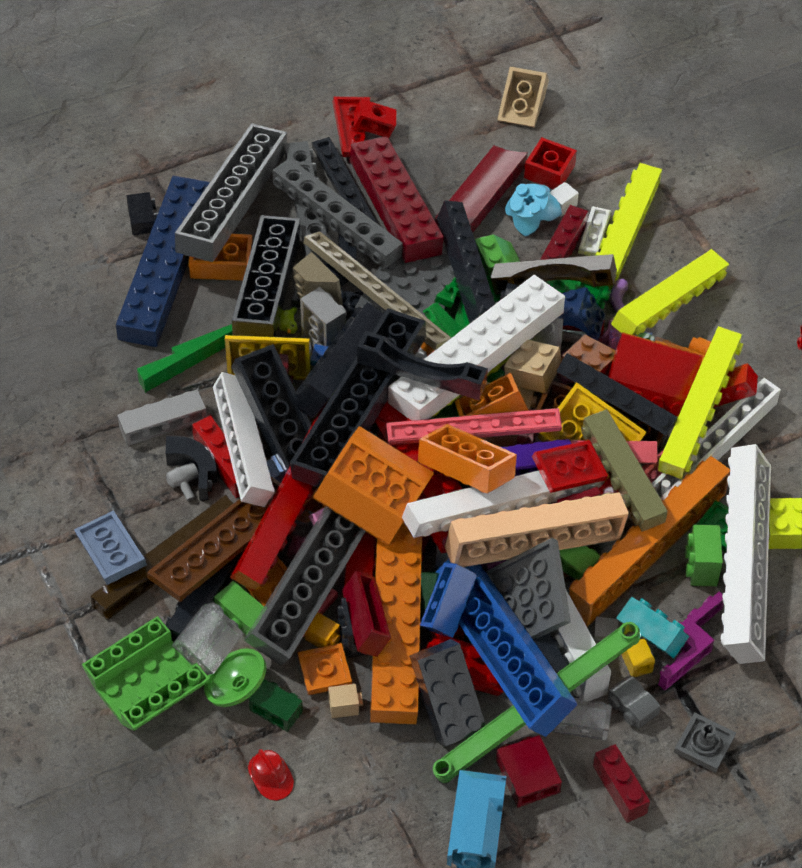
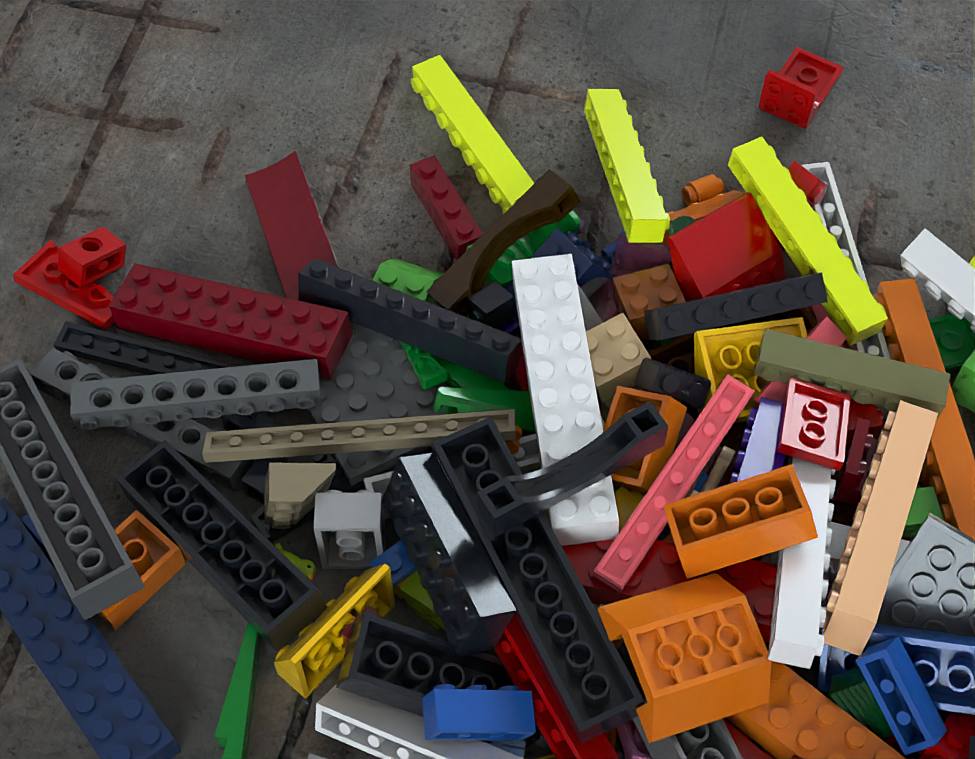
camera: 50 degrees left, 5 degrees up
tan slope [497,67,549,128] -> none
medium azure brick [505,184,562,237] -> none
red brick [524,137,577,189] -> none
white brick [550,182,579,217] -> none
white tile [578,206,611,256] -> none
none -> blue brick [422,684,536,741]
none -> black brick [634,357,711,409]

